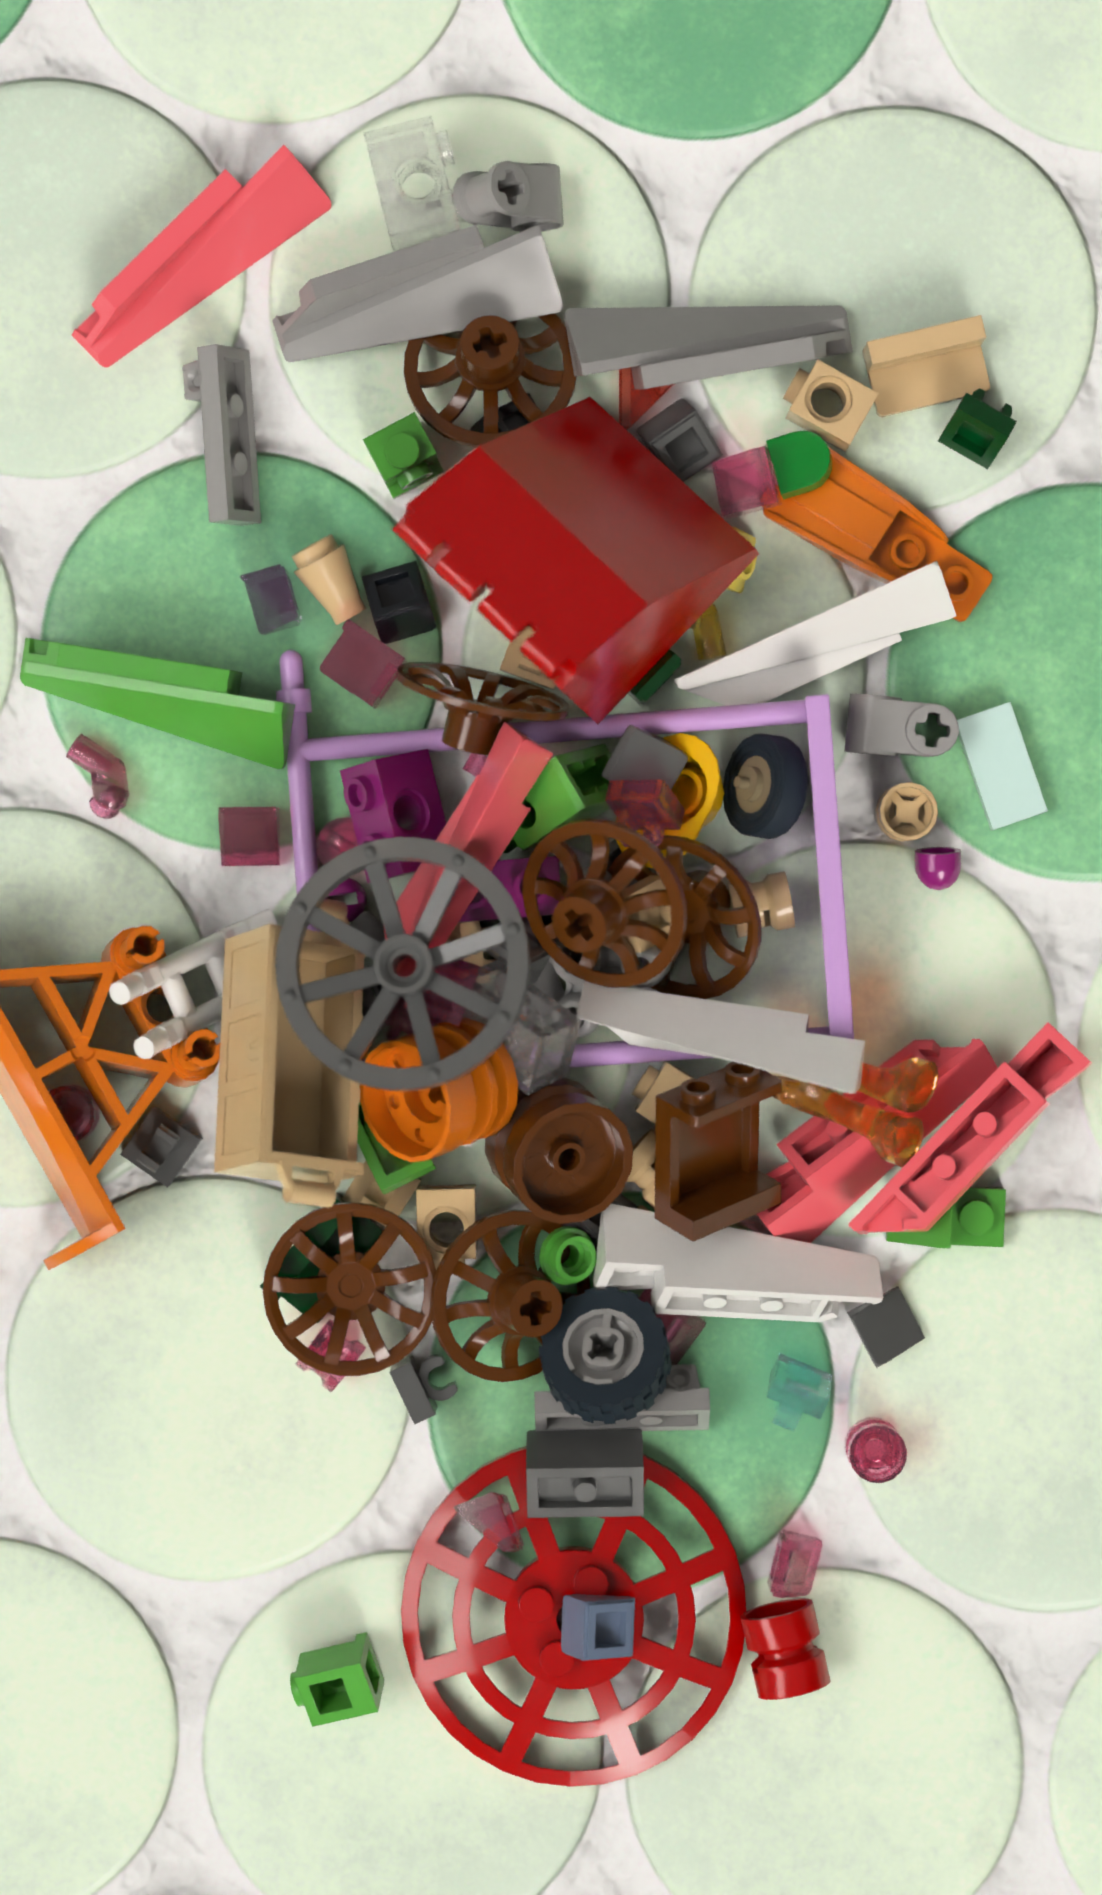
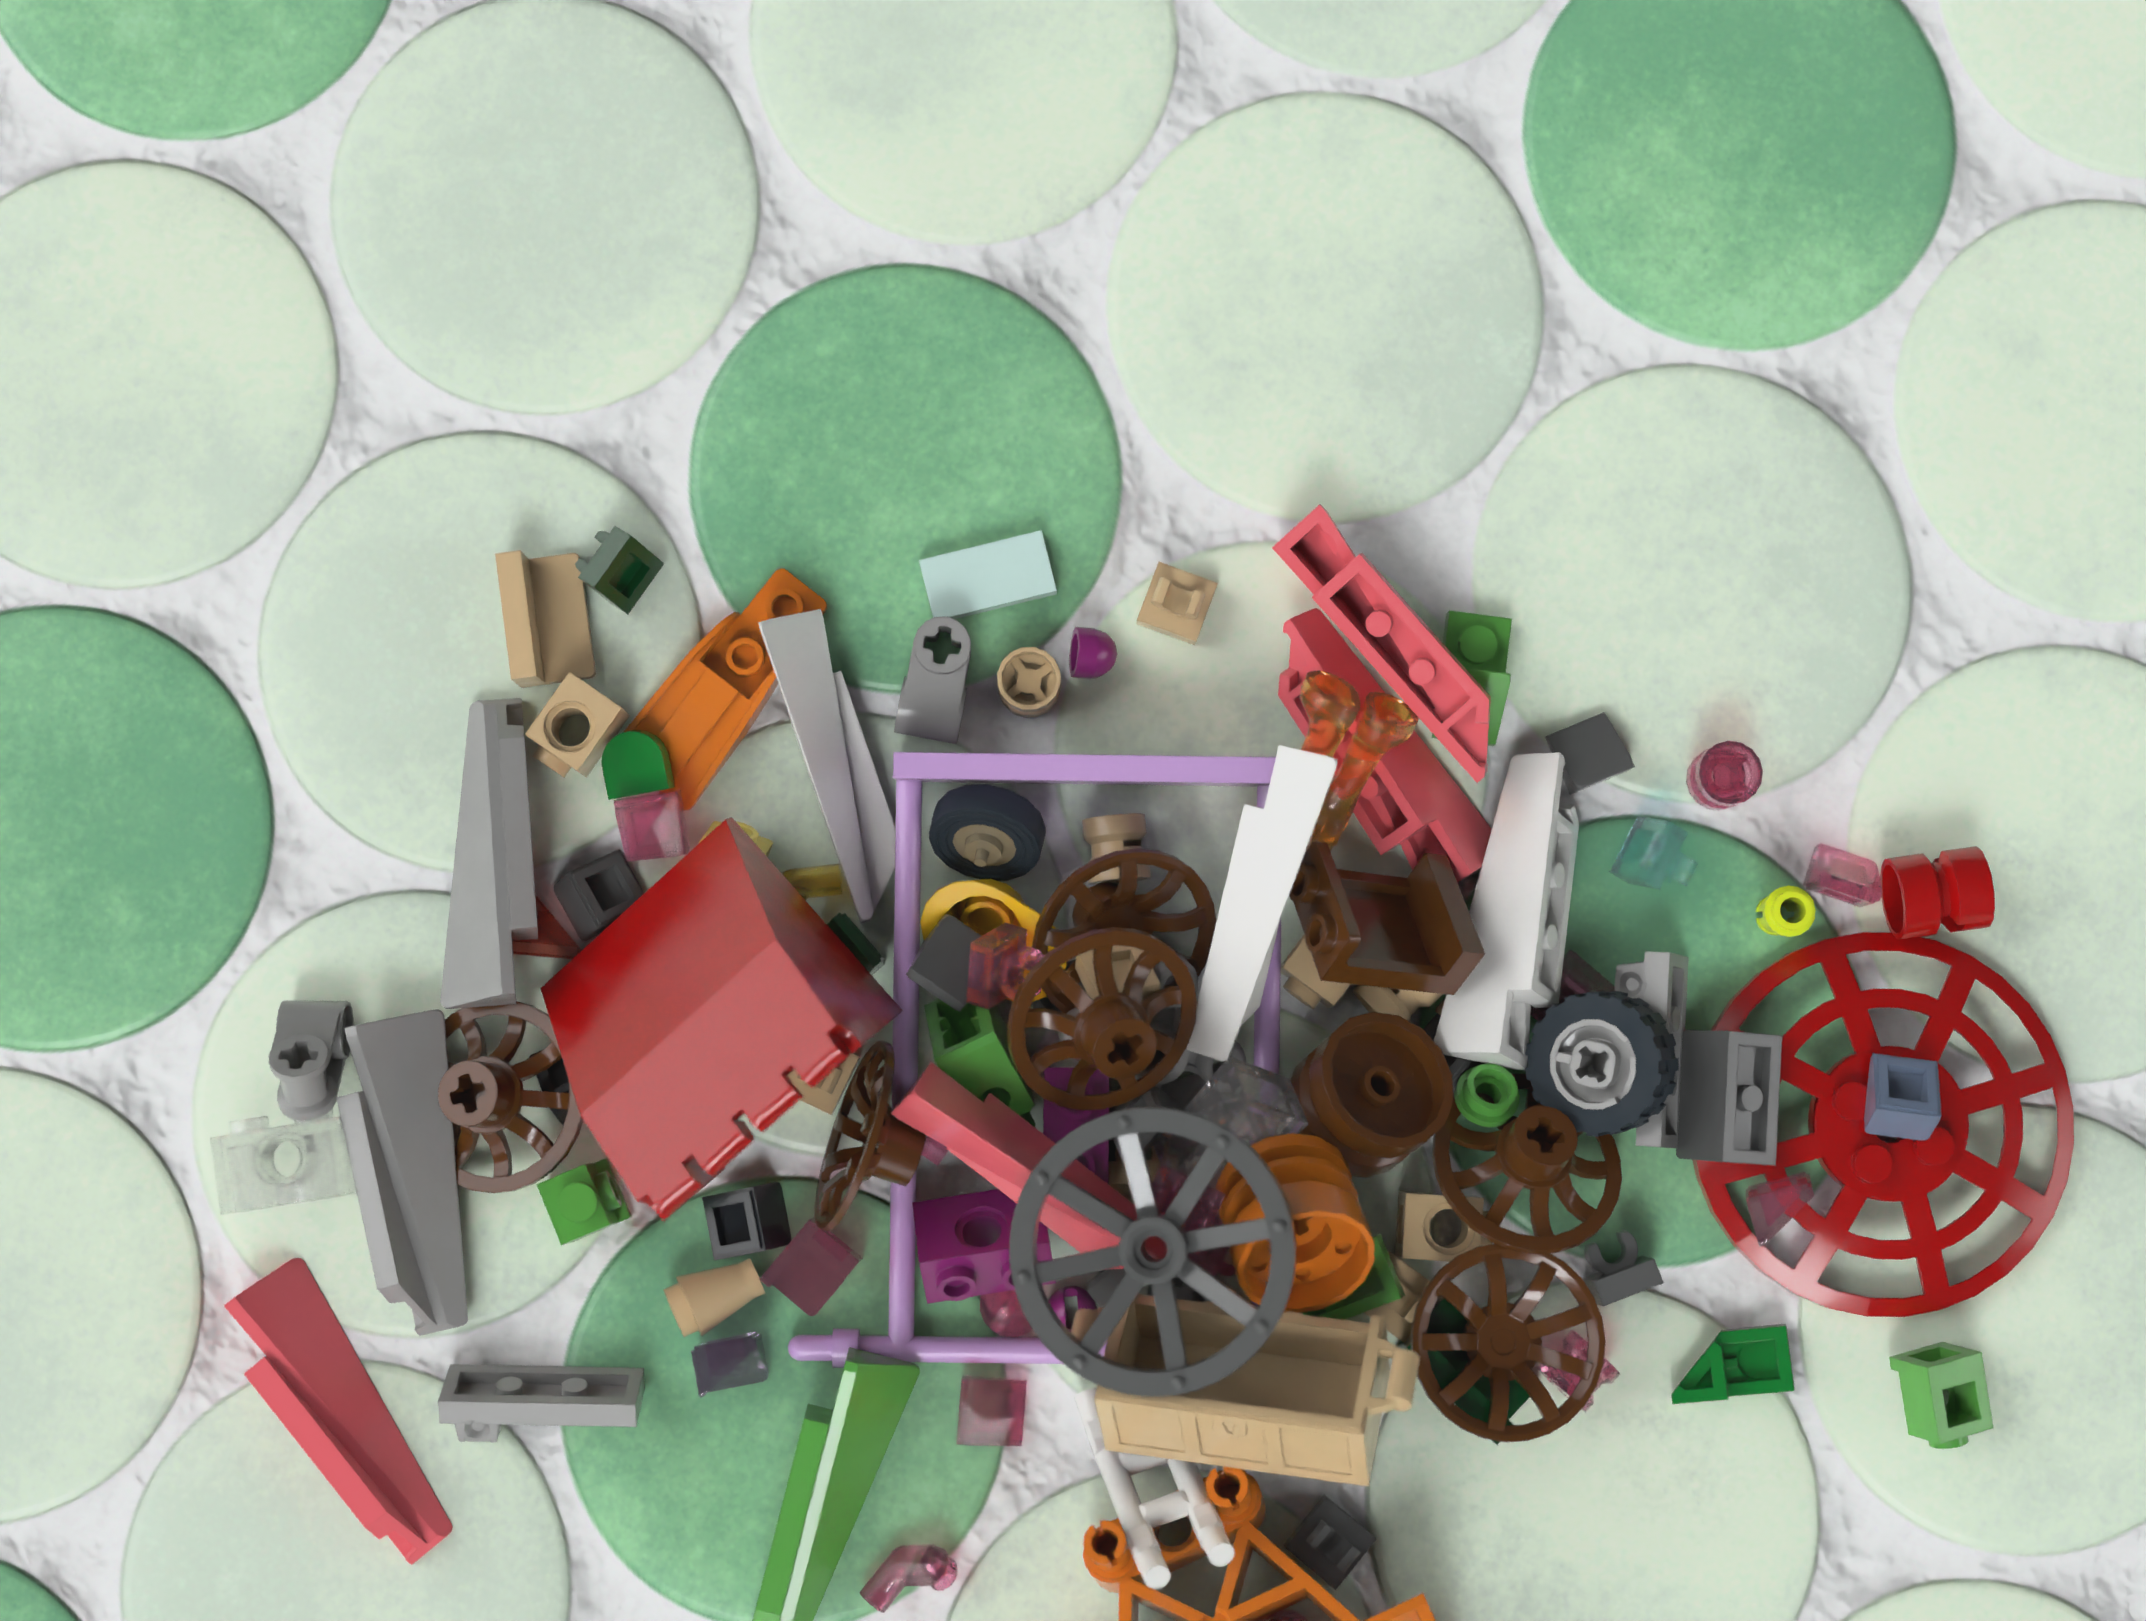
camera: 90 degrees left, 5 degrees down
none -> tan tile [1136,562,1218,645]
none -> green slope [1671,1324,1795,1404]
none -> neon yellow pin [1755,885,1816,937]

